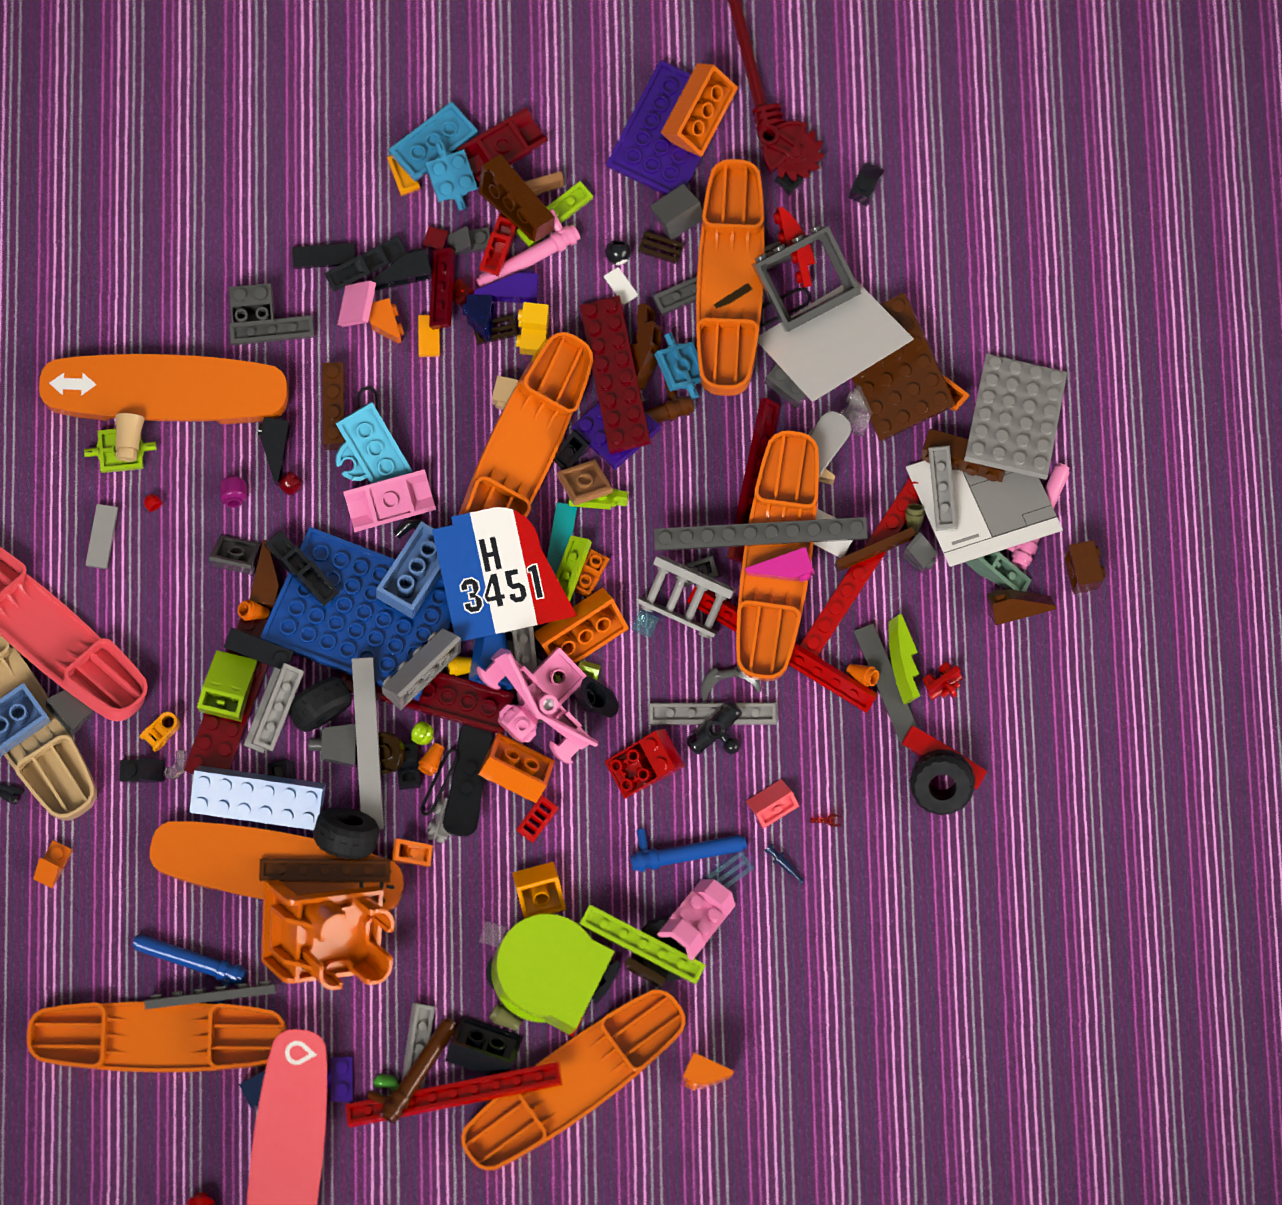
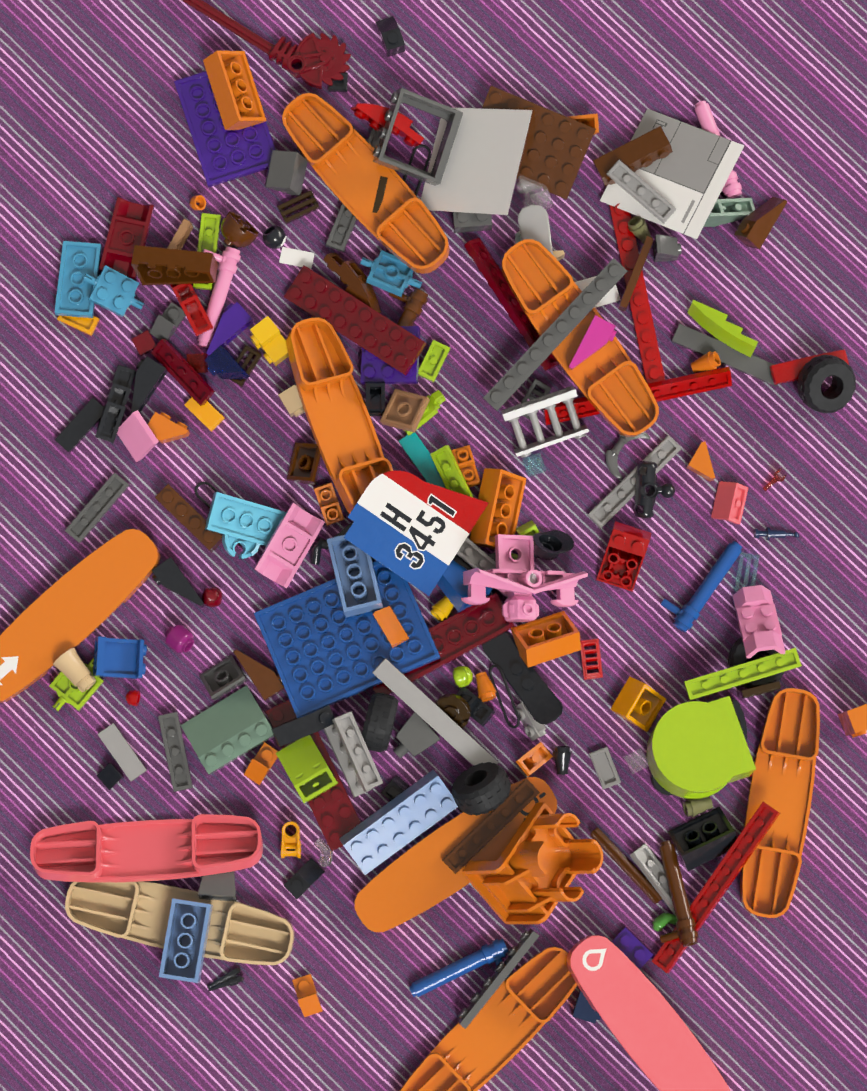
camera: 40 degrees left, 5 degrees up
dark grey slope [229,283,275,328] -> none
orange cone [238,600,269,621] -> none
black slope [264,531,340,607] -> none
light grey slope [382,628,461,710] -> none
red hips [923,662,963,700] -> none
light grey plate [964,354,1067,480] -> none
reddish brown brick [1063,540,1106,594] -> none
none -> blue panel [93,636,147,679]
none -> black slope [97,763,124,790]
none -> dark grey plate [158,712,193,792]
none -> sand green slope [181,685,274,775]
none -> orange hinge [189,195,206,211]
none -> reddish brown cylinder [221,211,258,248]
none -> orange slope [244,742,278,785]
none -> reddish brown slope [287,442,322,486]
none -> orange slope [313,482,344,526]
none -> orange slope [372,606,409,648]
none -> lime plate [418,340,450,383]
none -> black cone [553,746,572,775]
none -> light grey tile [589,747,621,790]
none -> reddish brown axle [590,827,662,904]
none -> orange slope [687,441,715,481]

